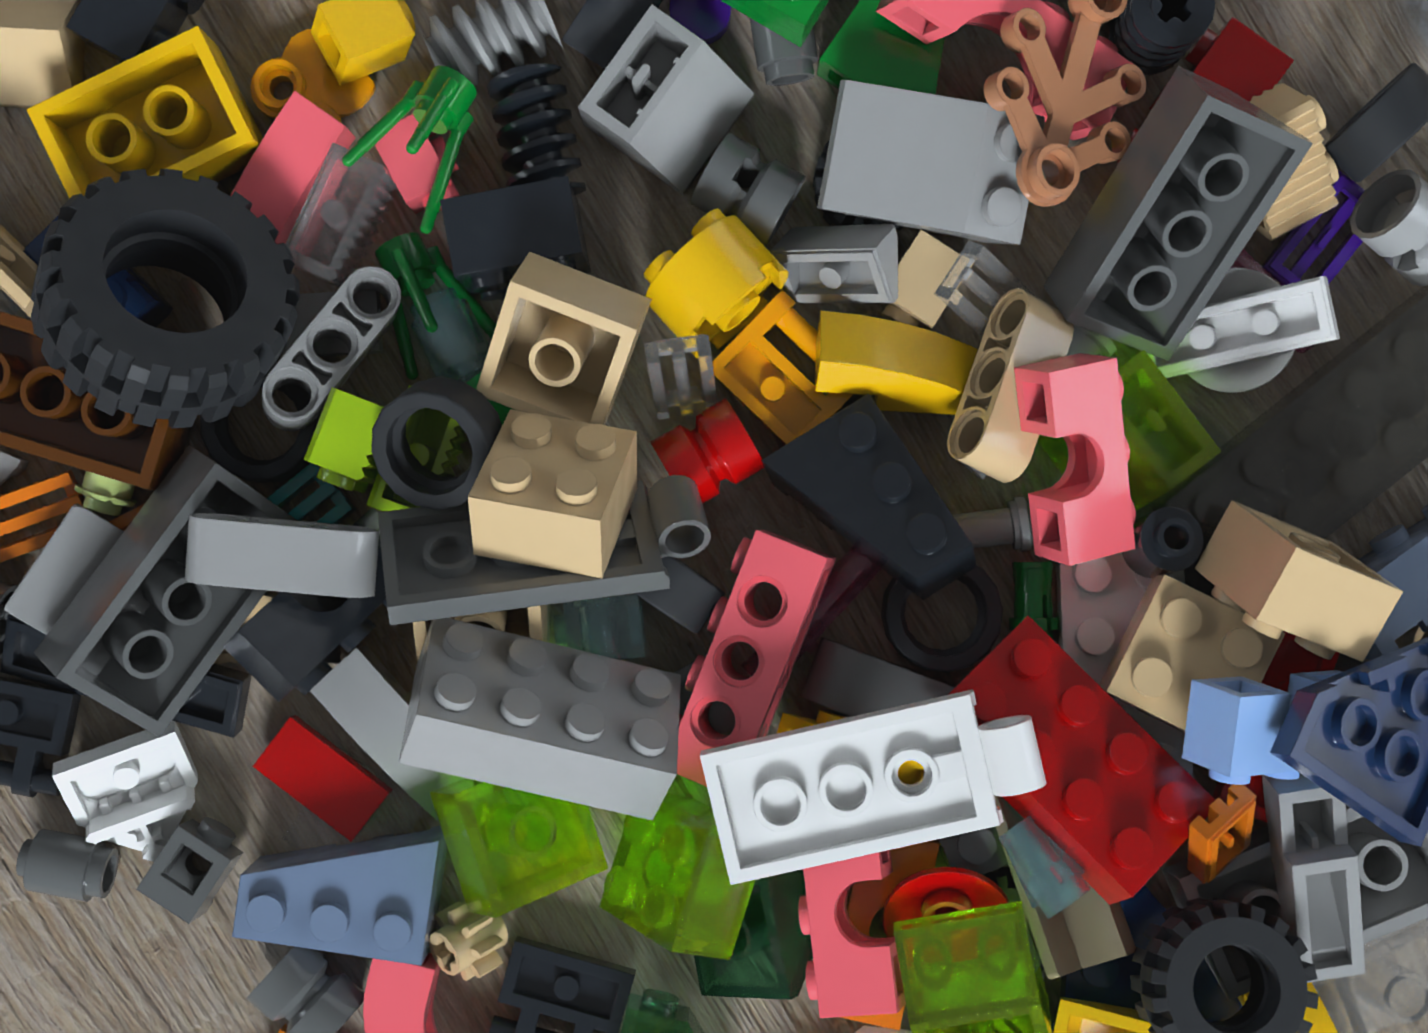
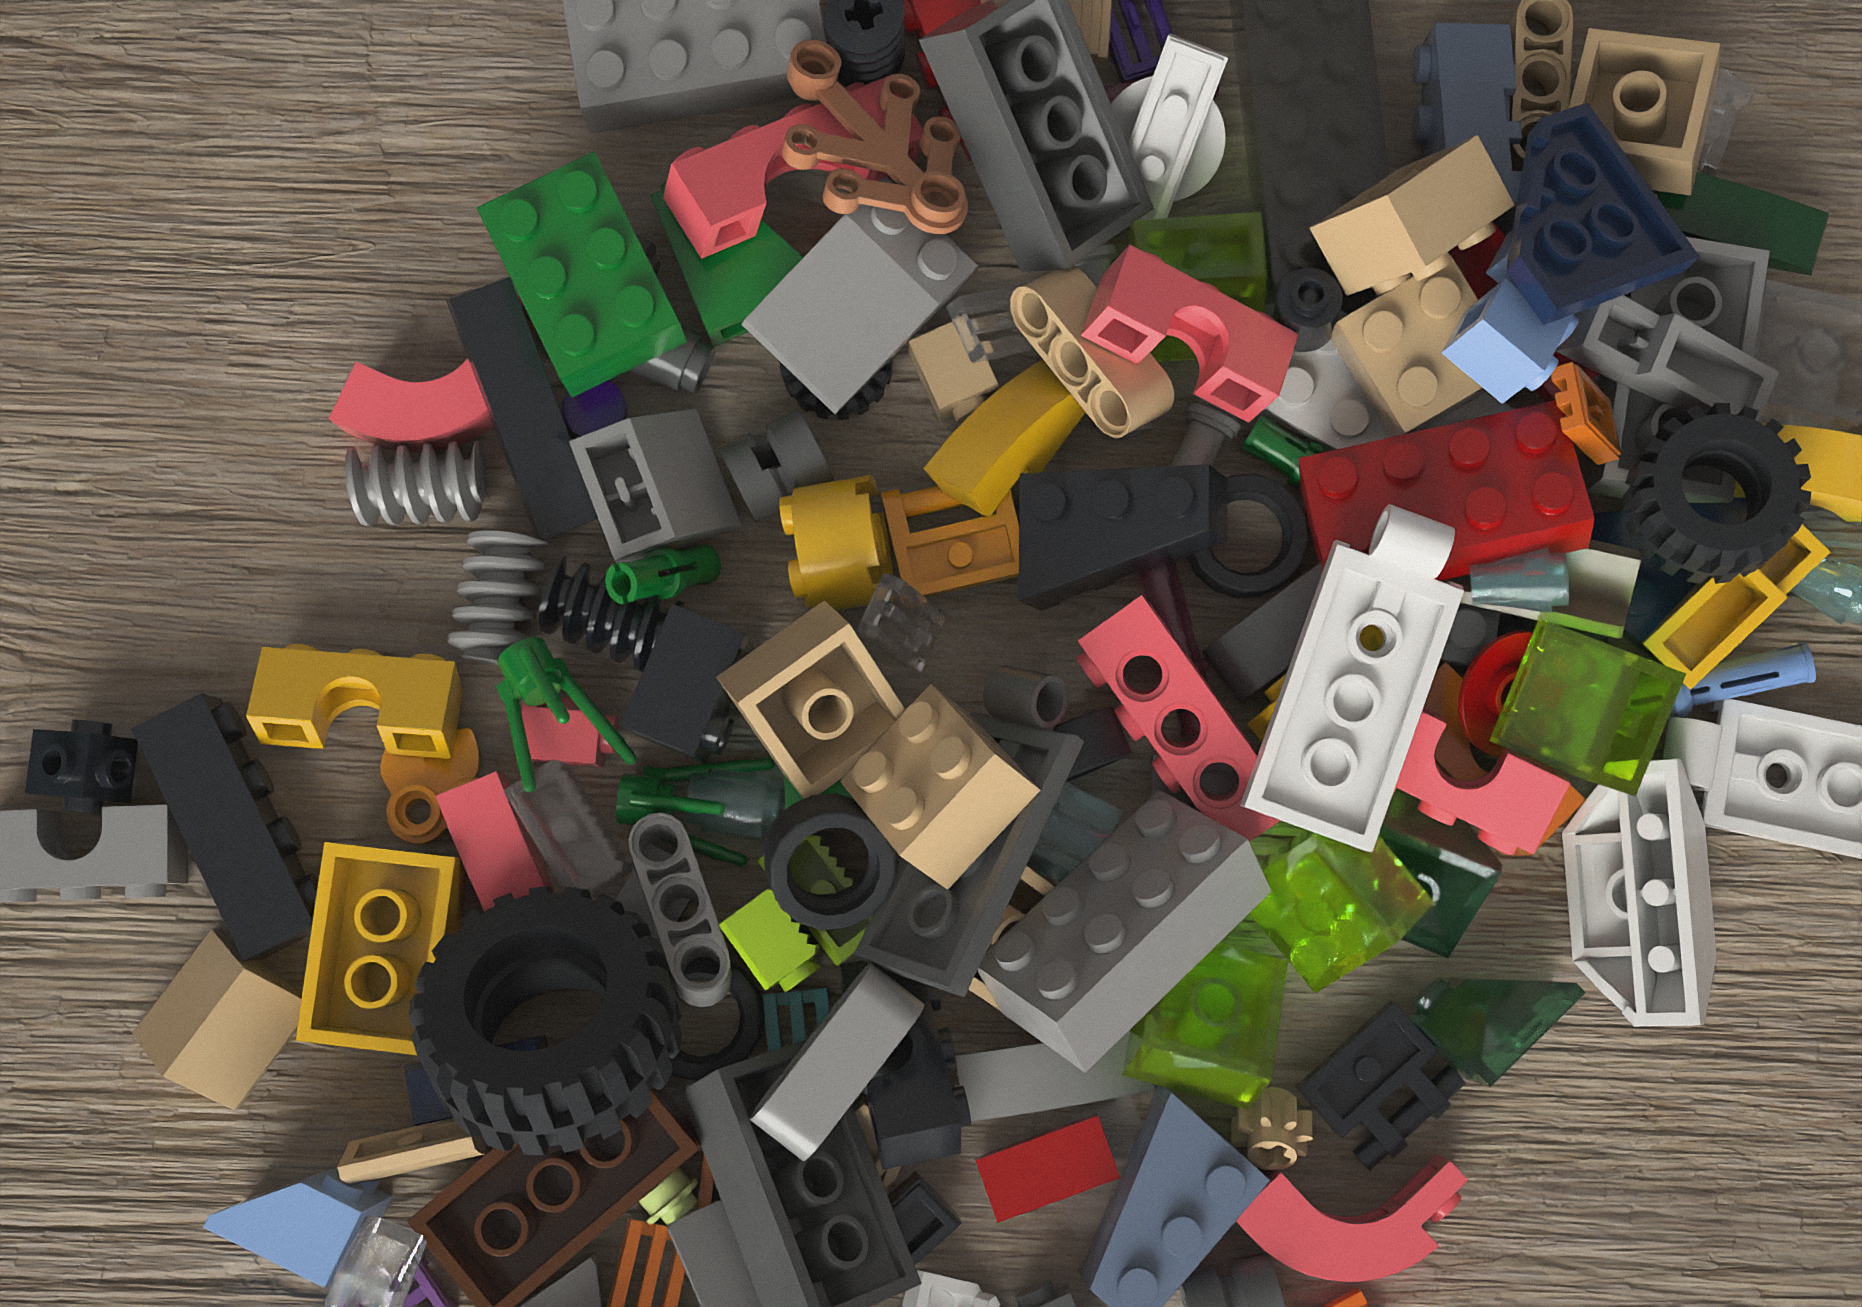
camera: 65 degrees left, 5 degrees down
red wheel [650,398,765,504] -> none
light grey slope [770,224,898,303] -> none
none -> green pin [605,544,721,604]

